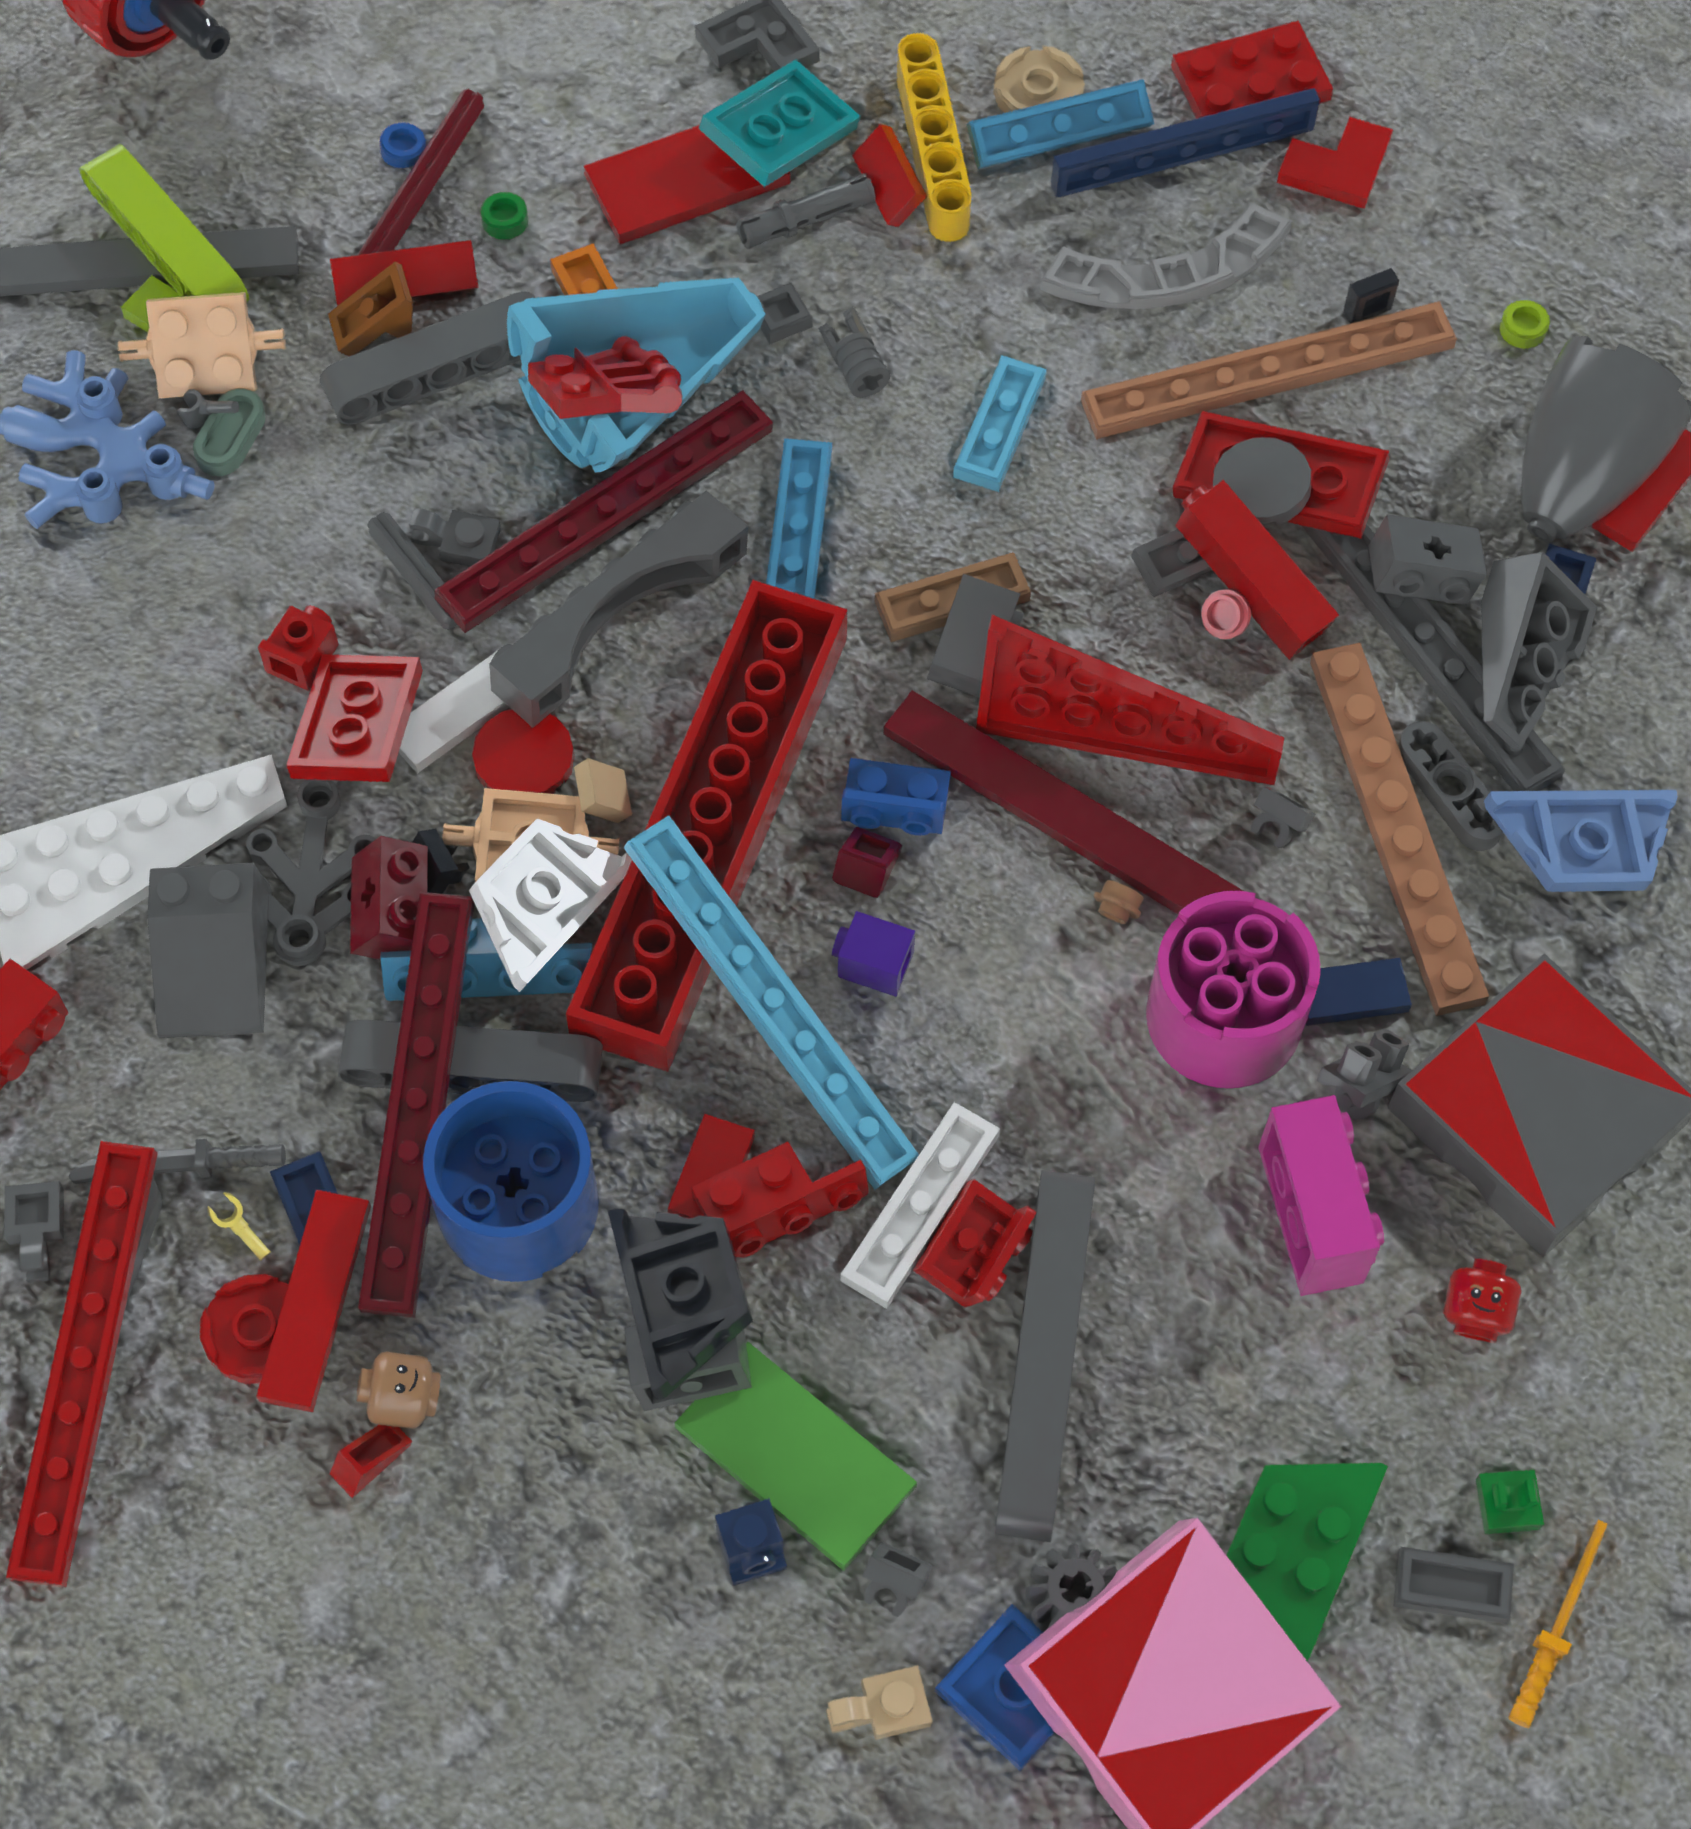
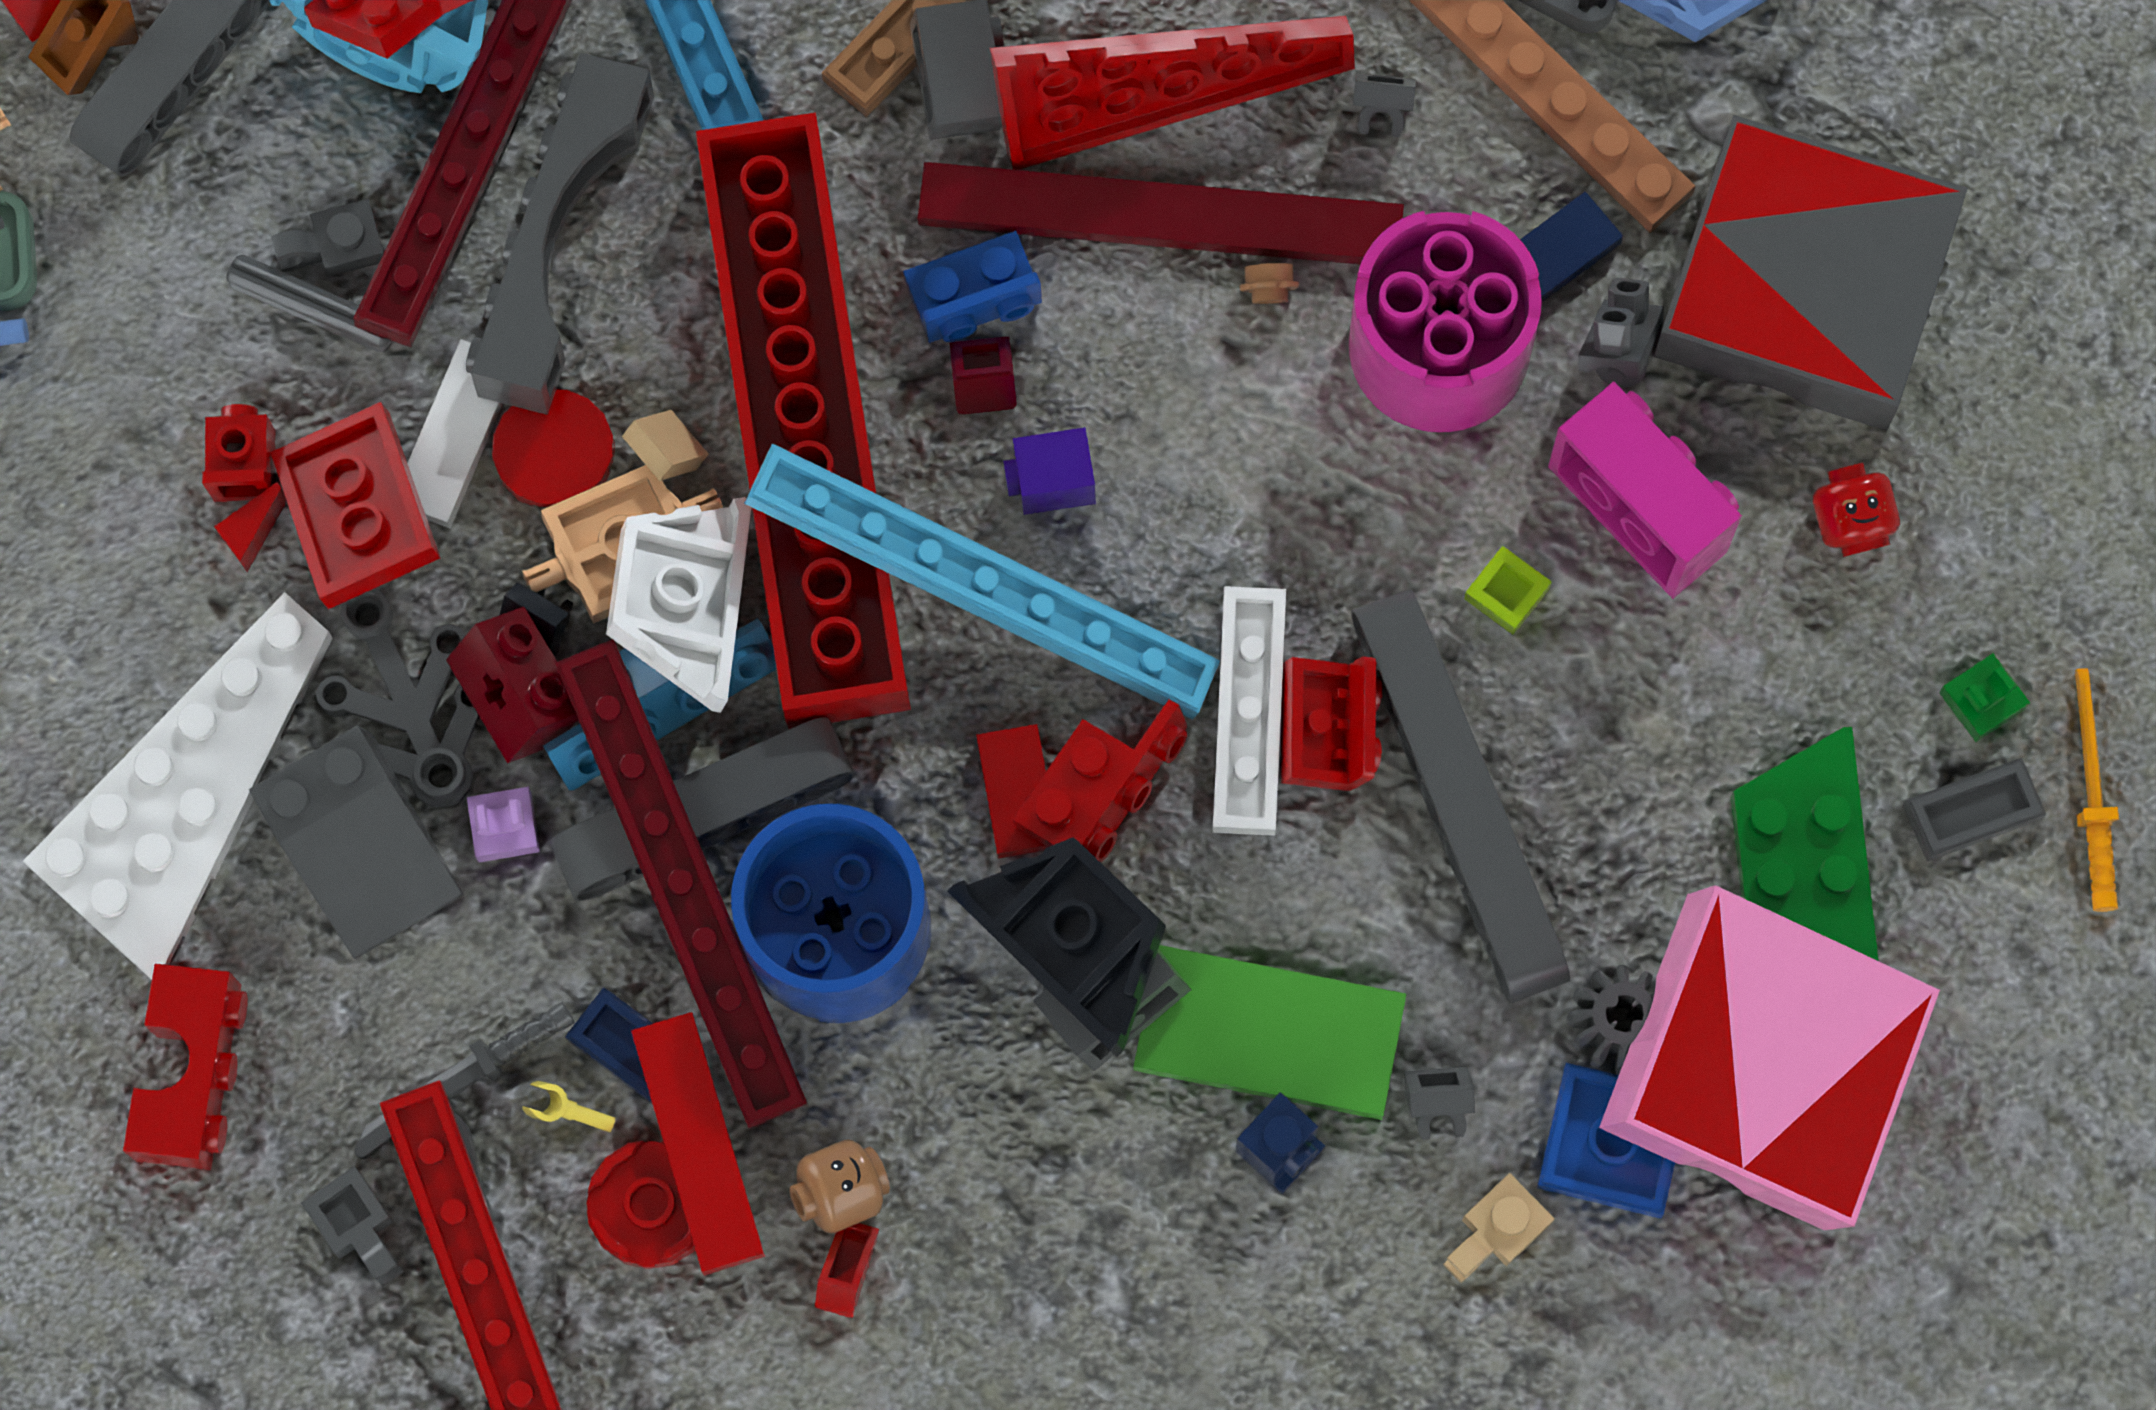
camera: 25 degrees left, 10 degrees up
none -> red piece [214,482,287,572]
none -> lavender tile [467,787,540,863]
none -> lime tile [1464,545,1552,635]

